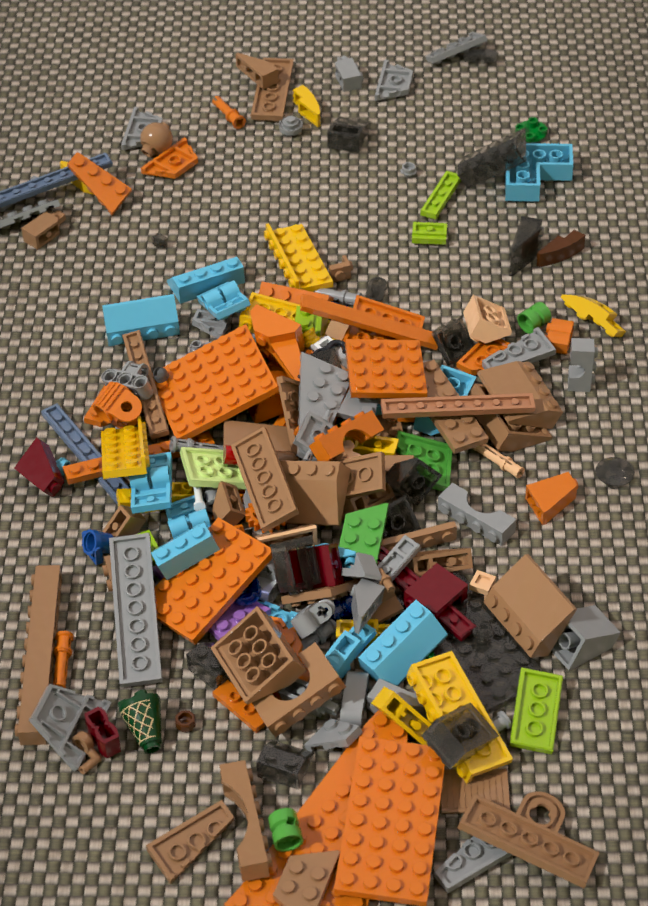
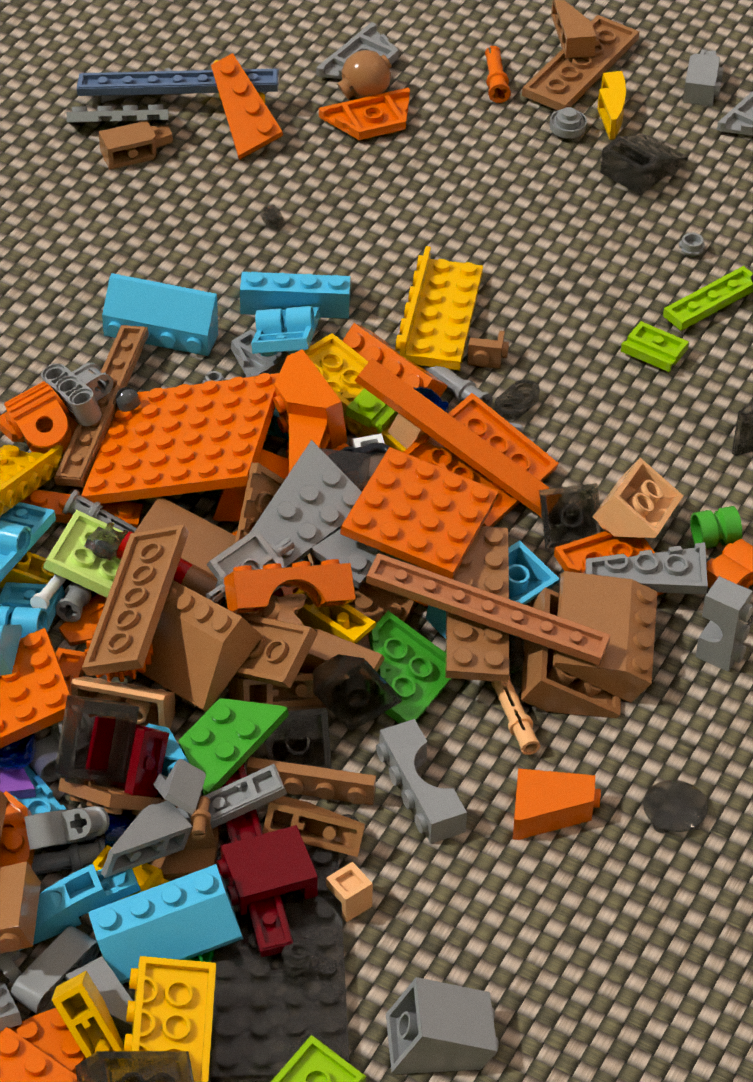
camera: 25 degrees right, 0 degrees up
medium nougat slope [212,481,245,526] -> none
yellow wheel [303,327,321,349] -> none
medium nougat slope [483,554,577,658] -> none
none -> clear smoke plate [84,522,128,561]

